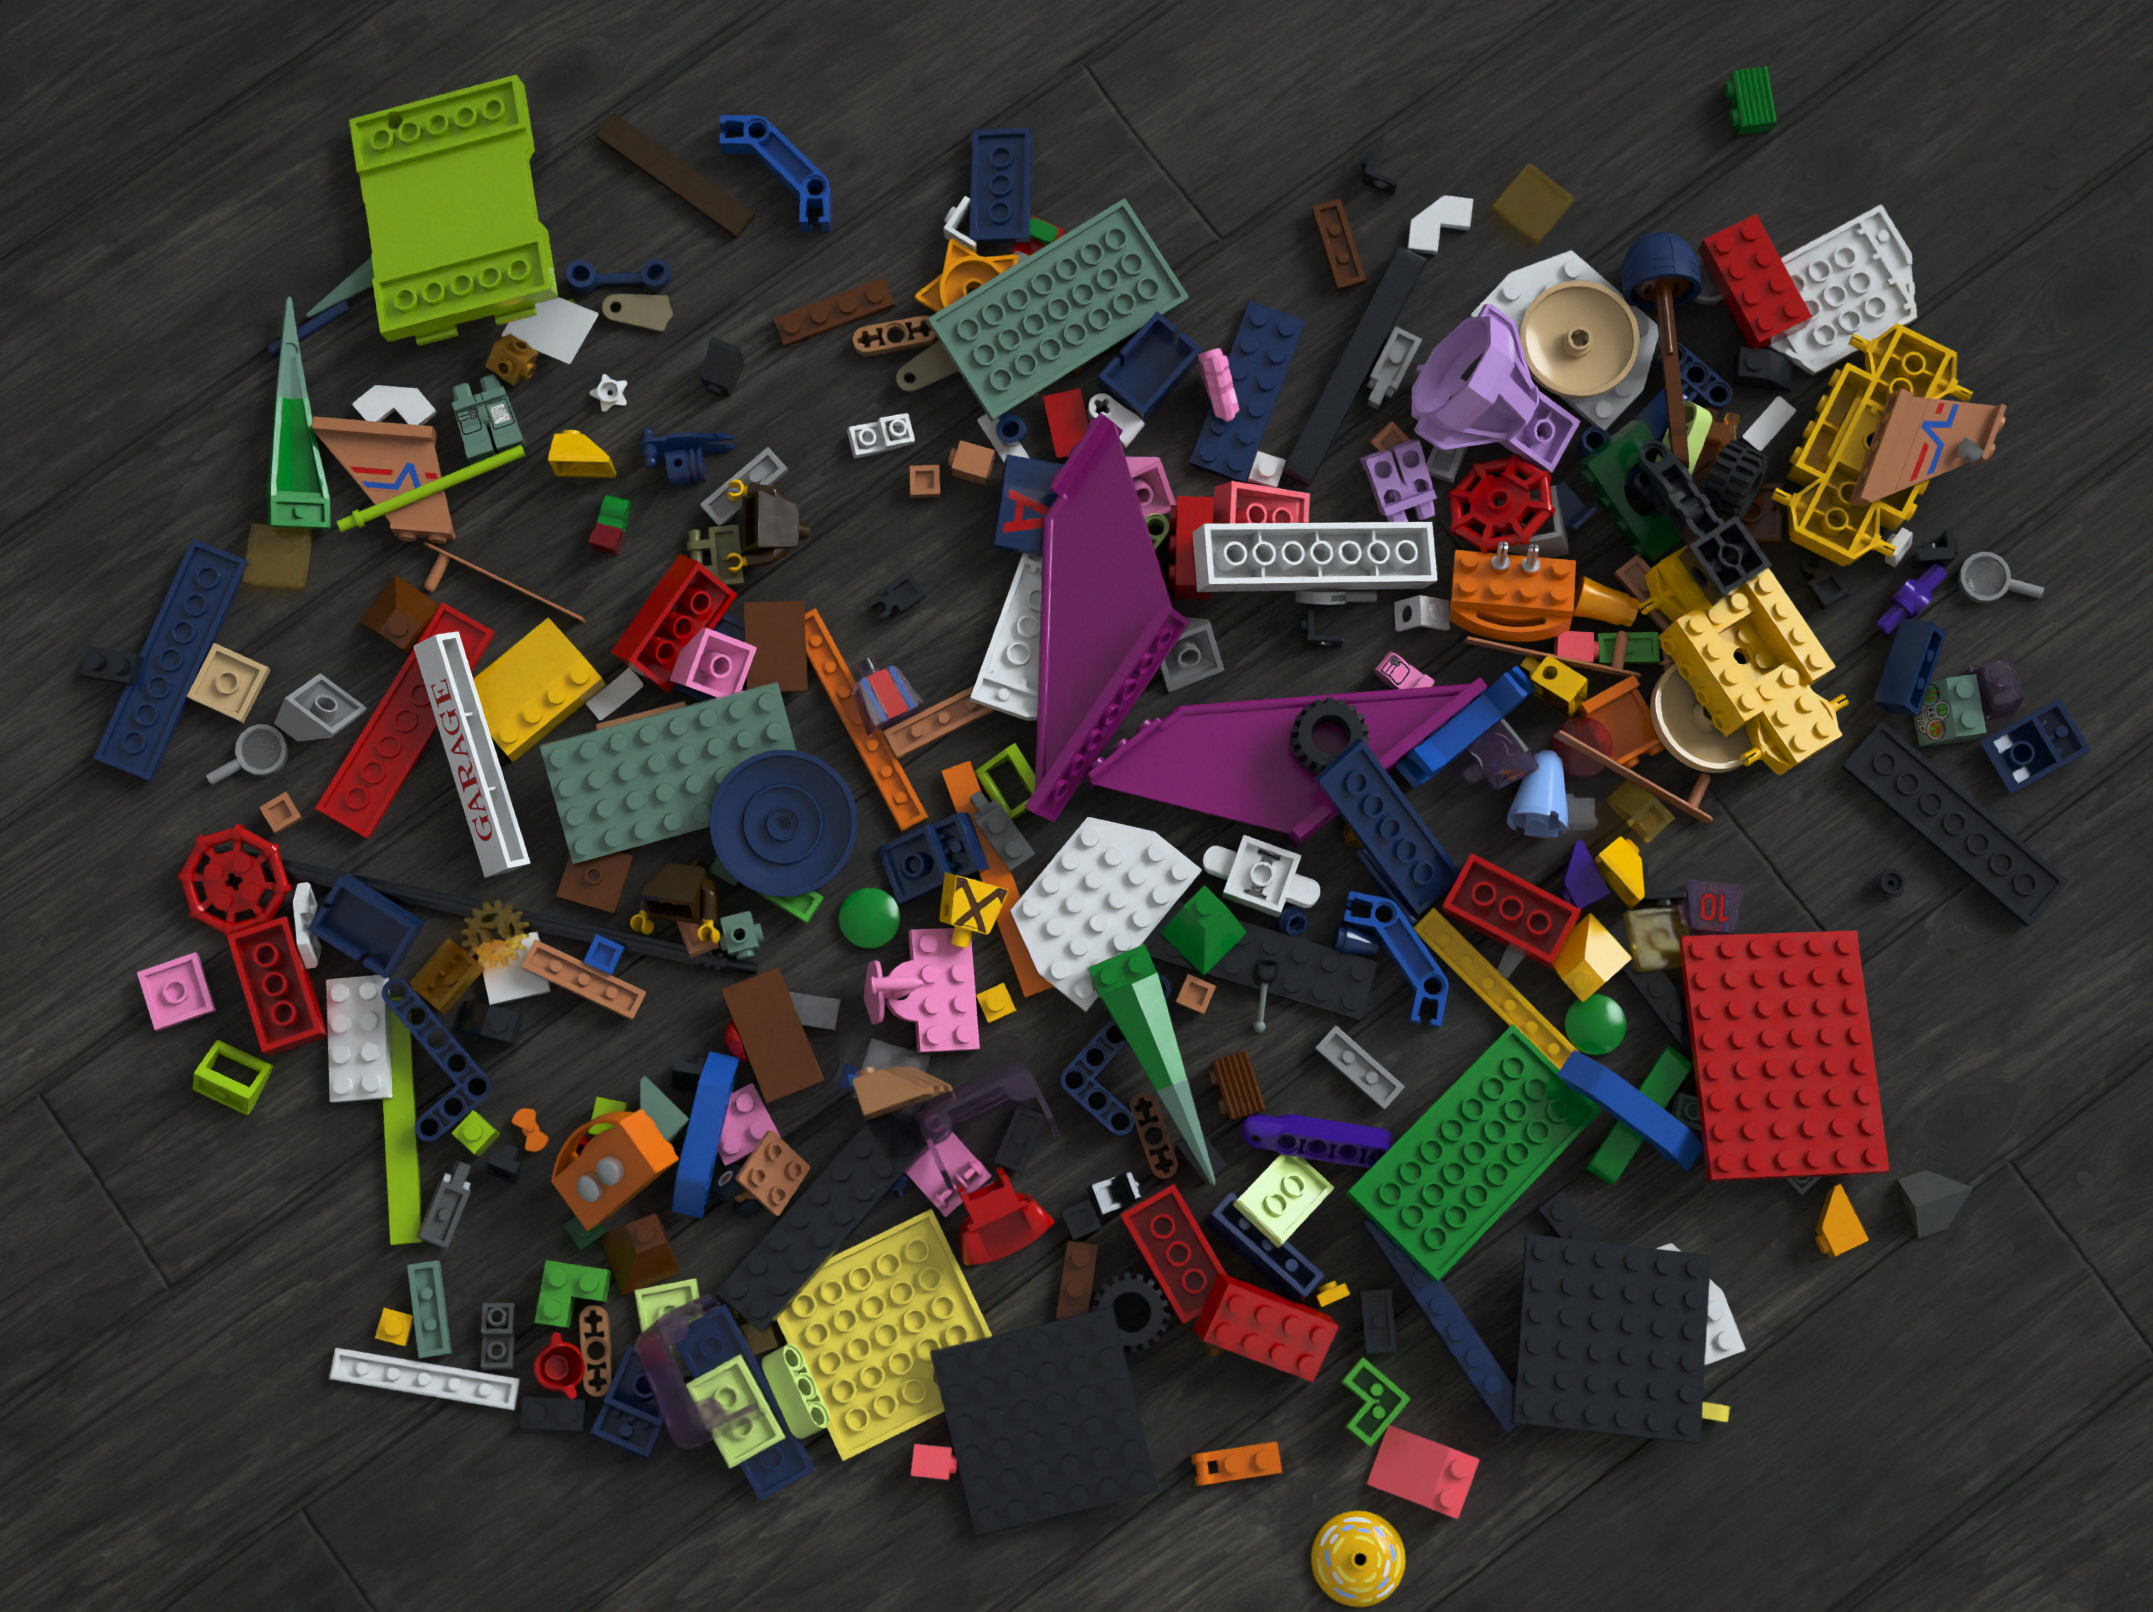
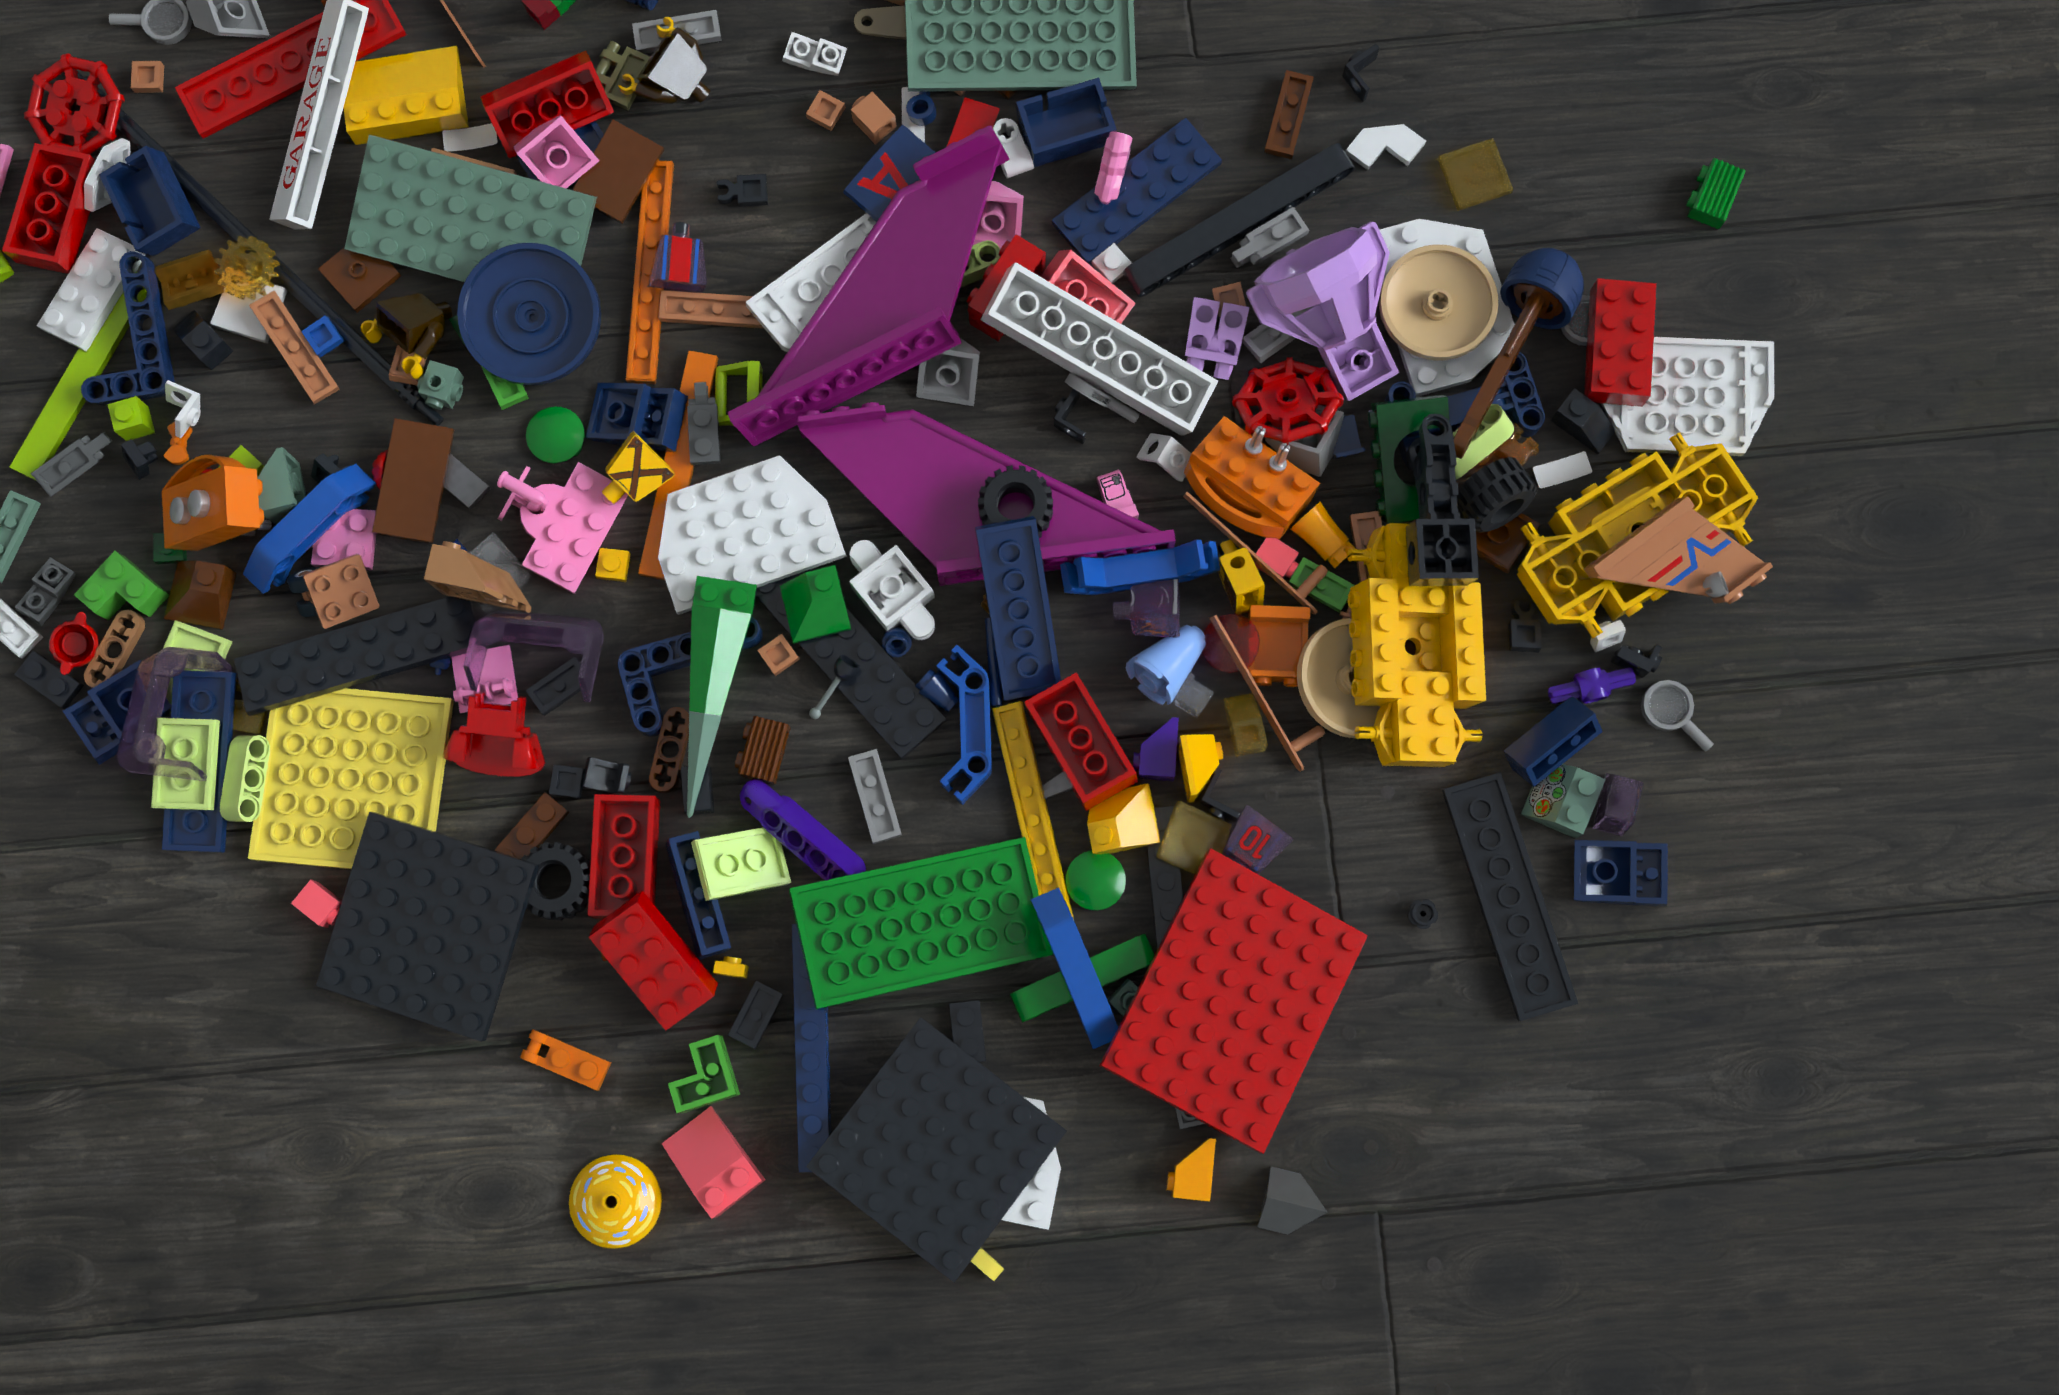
camera: 35 degrees right, 0 degrees up
none -> white bracket [165,380,201,438]

